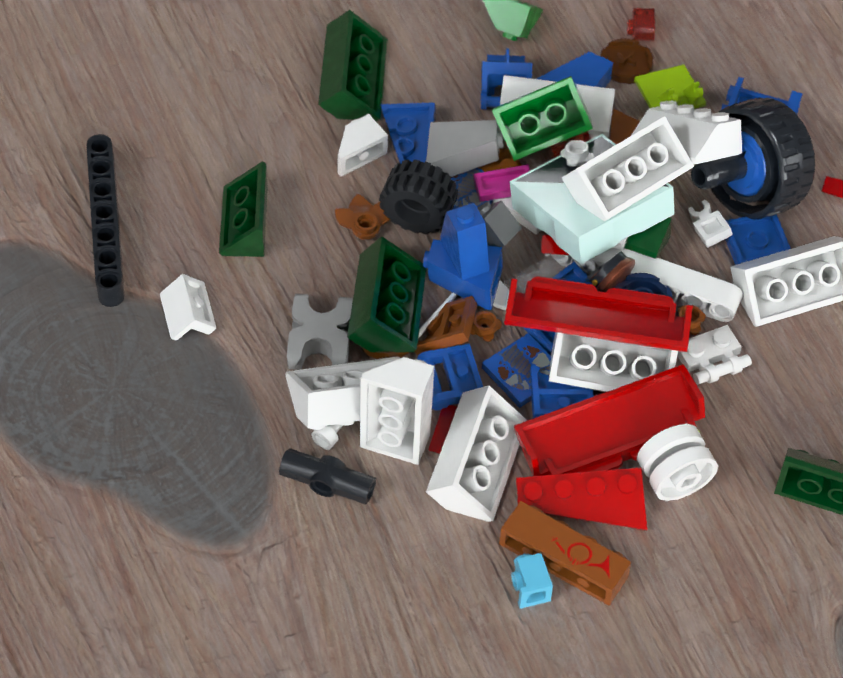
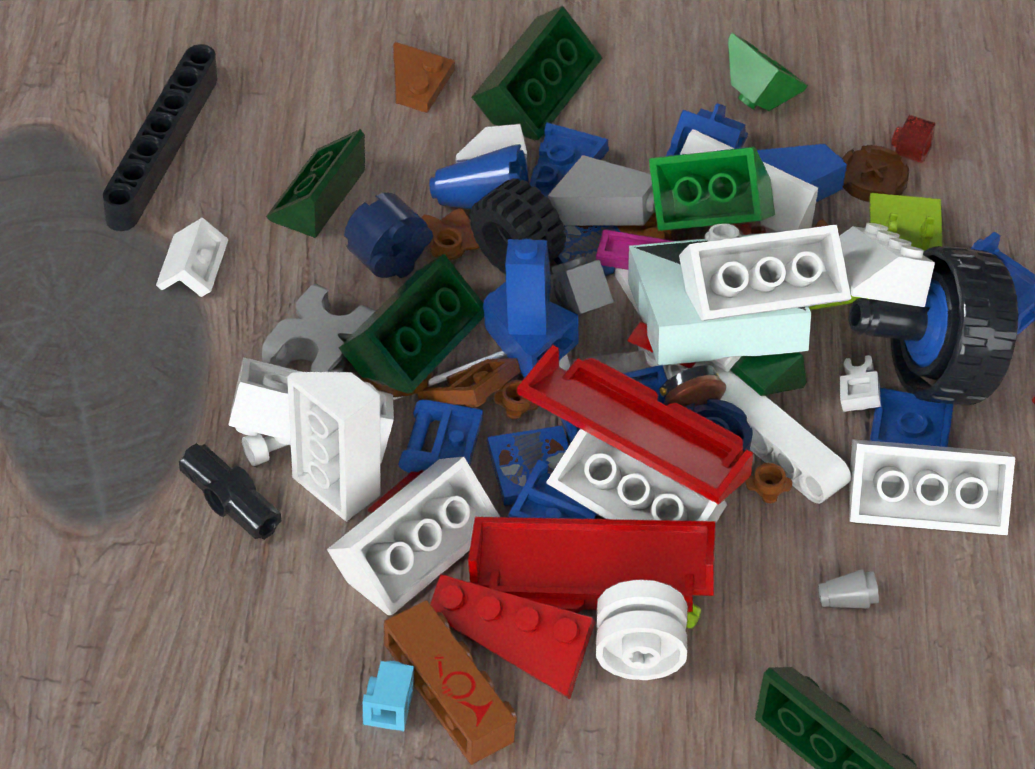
camera: 25 degrees right, 5 degrees down
white plate [677,325,752,385] -> none
none -> dark blue brick [344,193,433,278]
none -> dark orange wing [393,42,455,113]
none -> blue cone [430,144,529,210]
none -> light grey cone [818,569,879,609]

